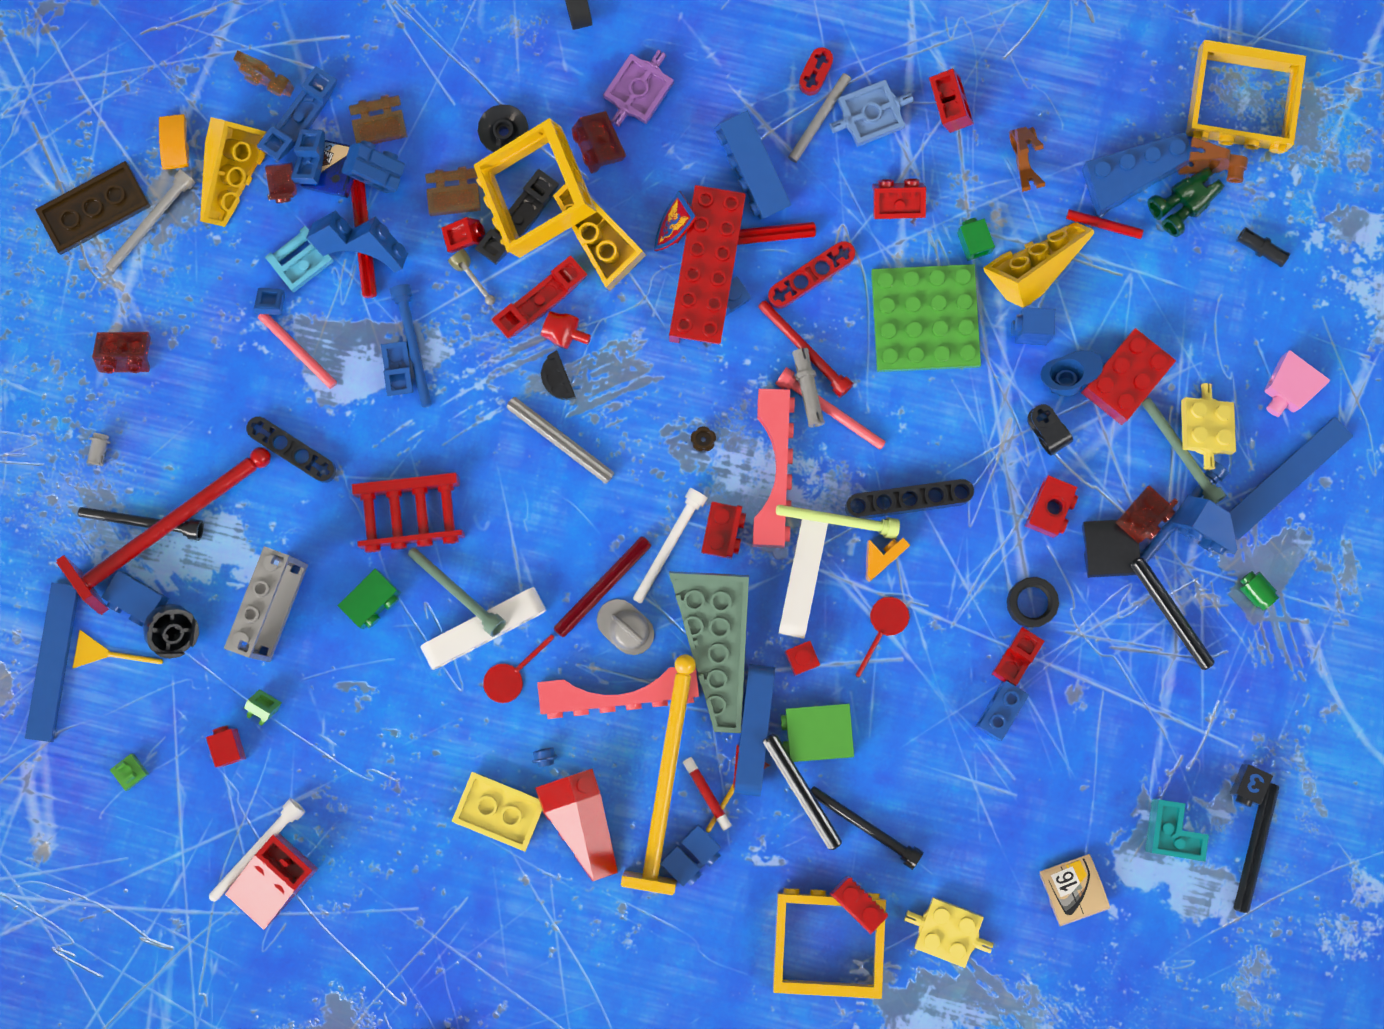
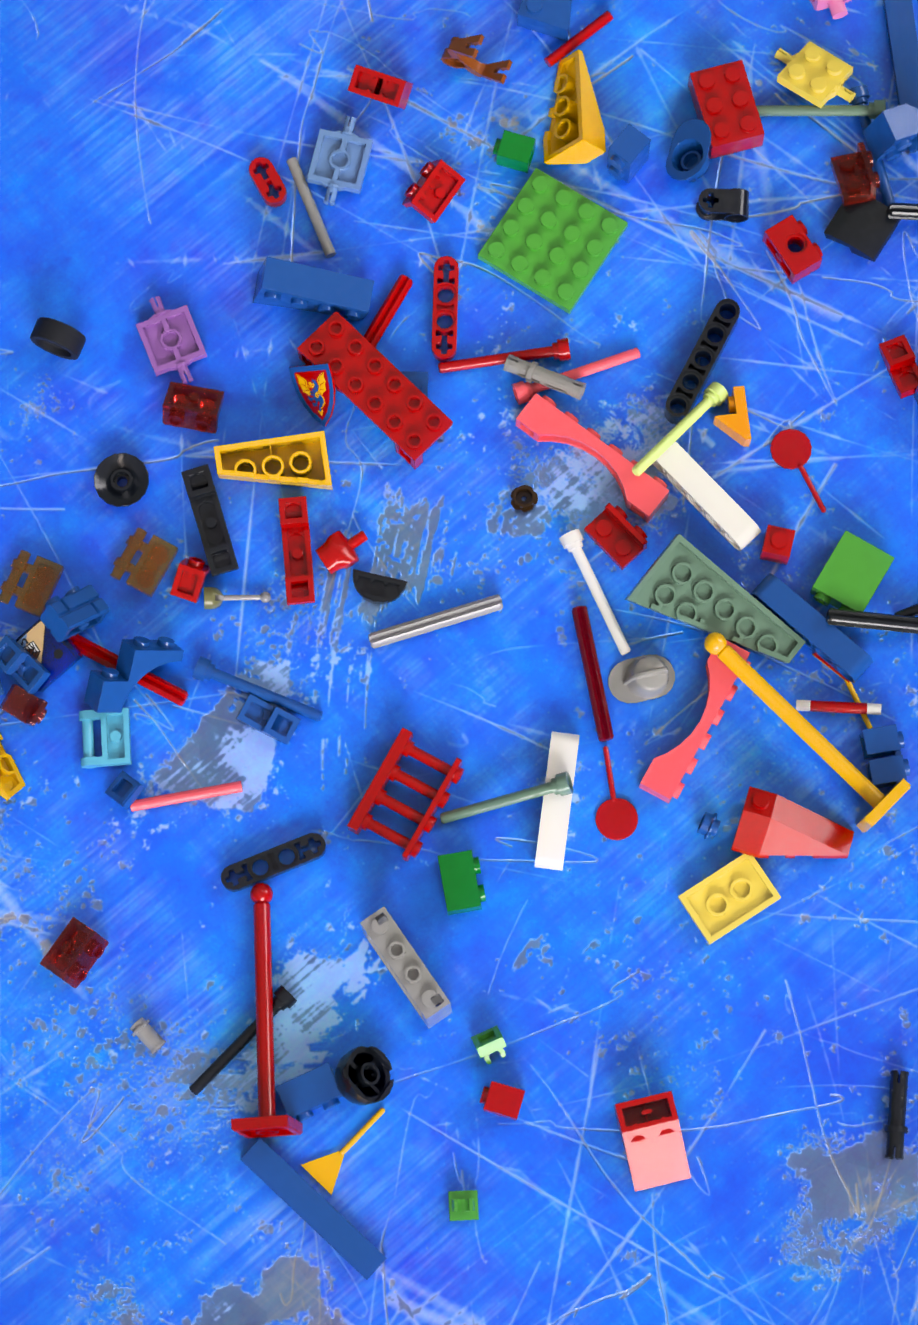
camera: 55 degrees left, 5 degrees down
white piece [209,798,305,902] -> none
yellow window [474,118,597,258] -> none
black tyre [1007,577,1059,628] -> none

